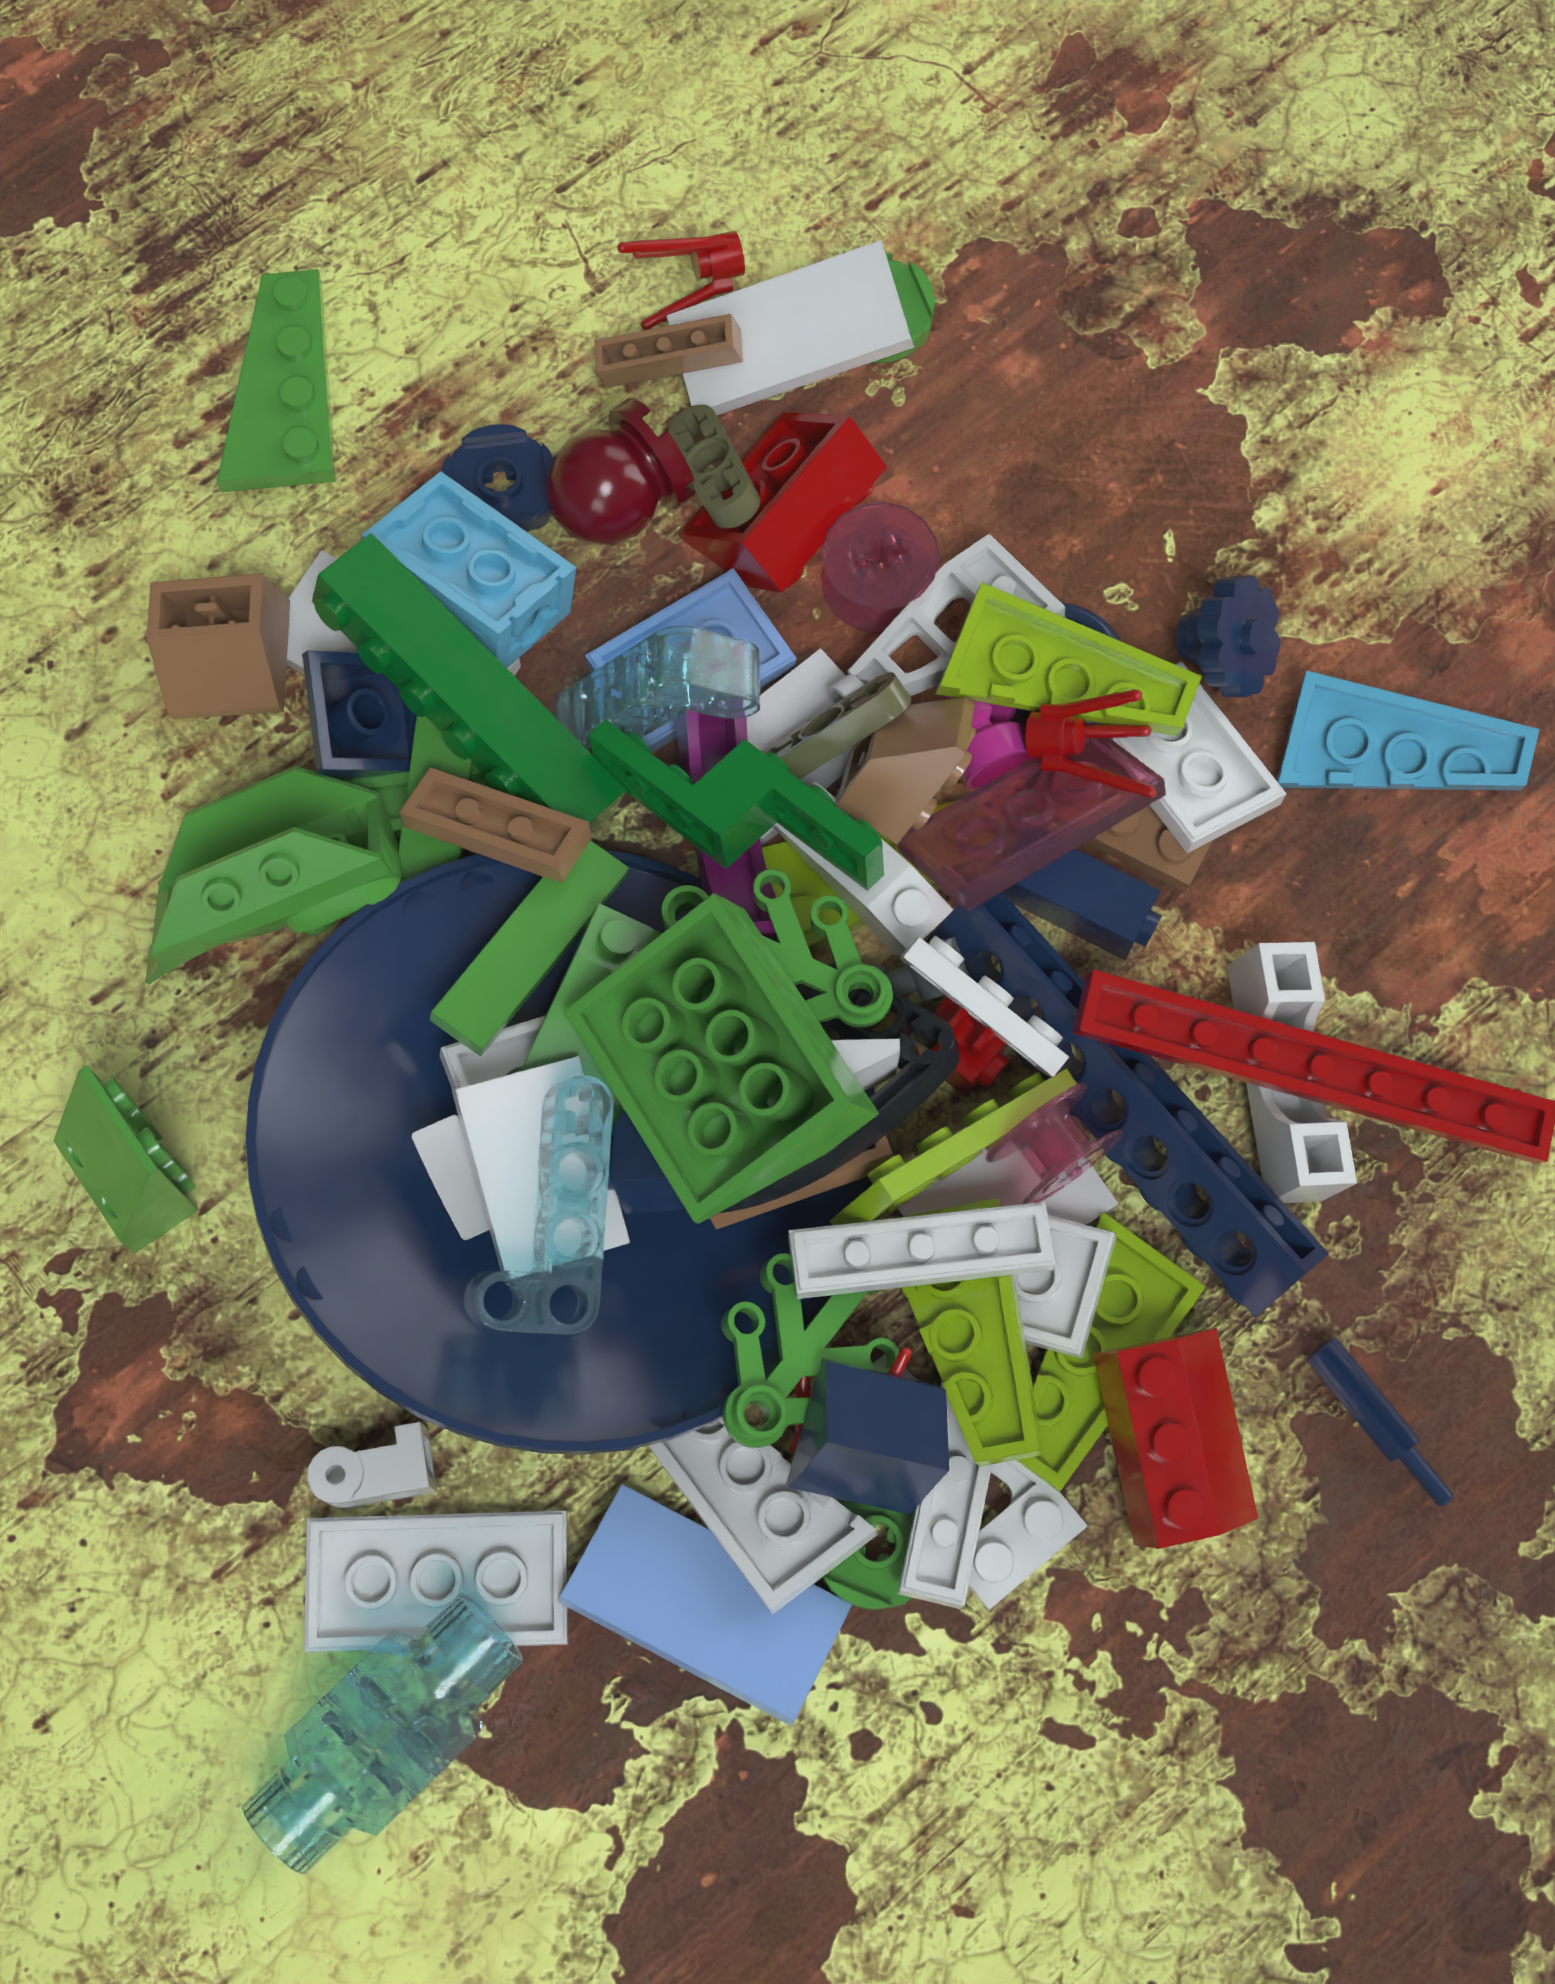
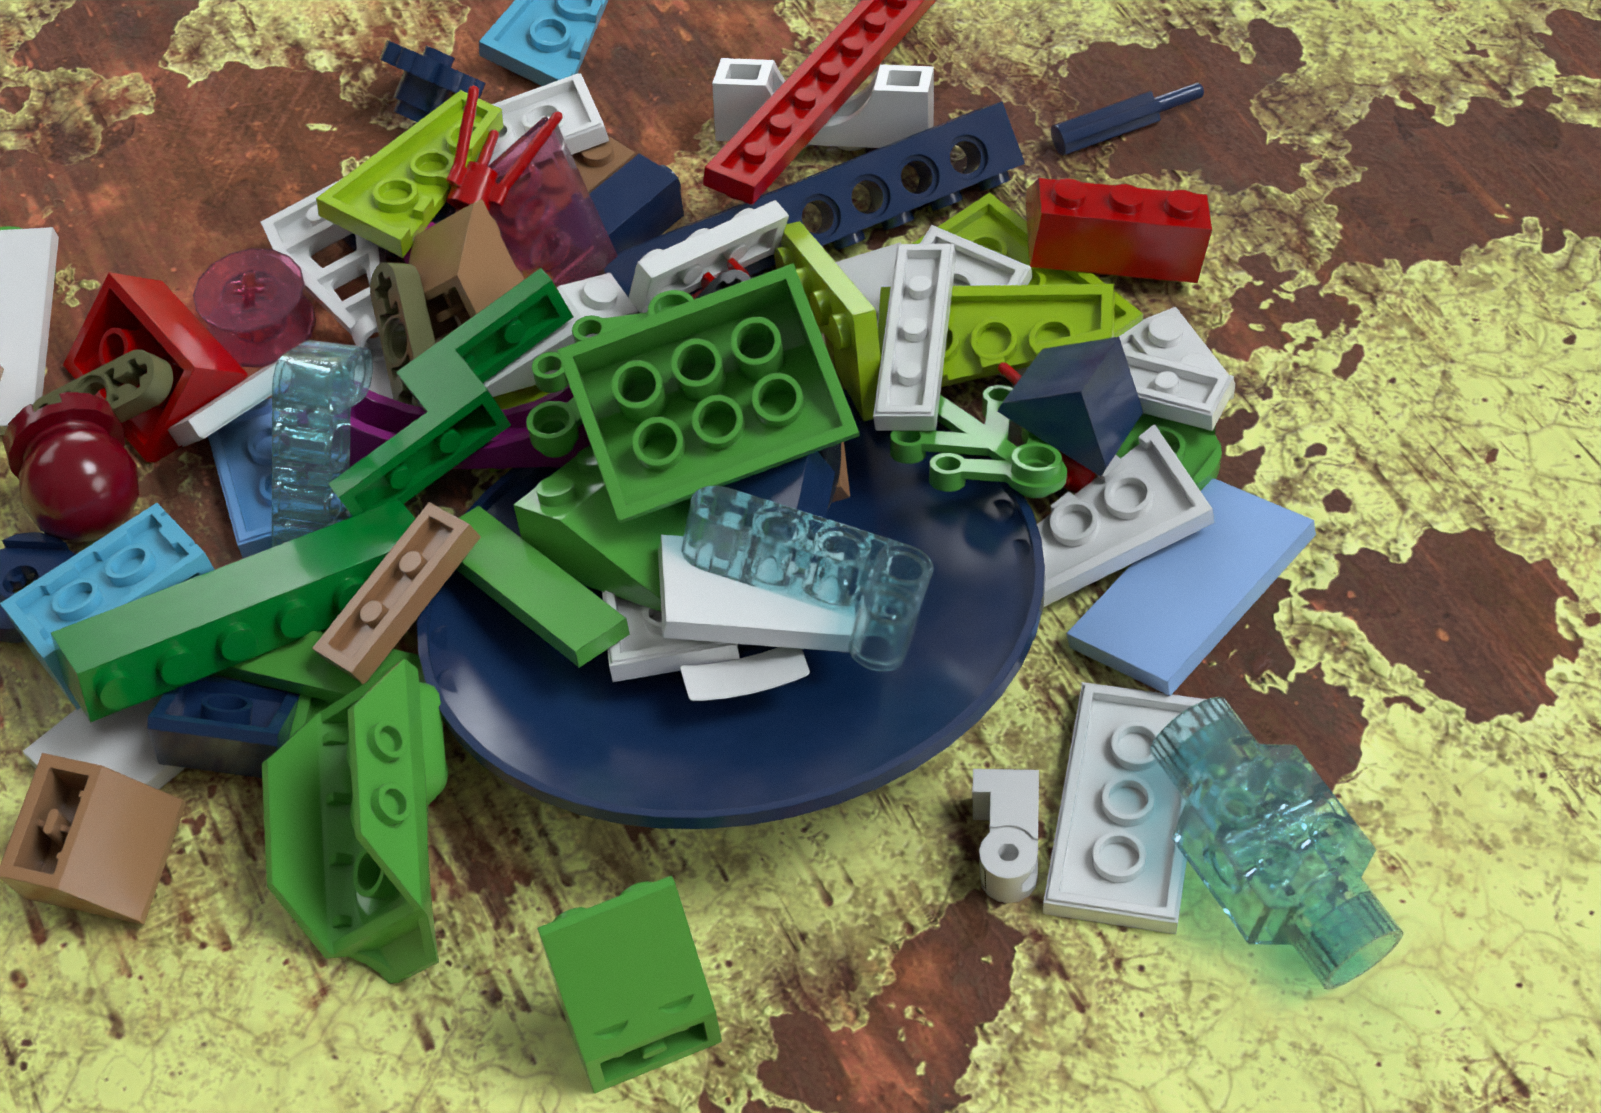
camera: 70 degrees left, 20 degrees down
clear pink piece [985,1083,1125,1204] -> none
none -> white tile [167,357,298,447]

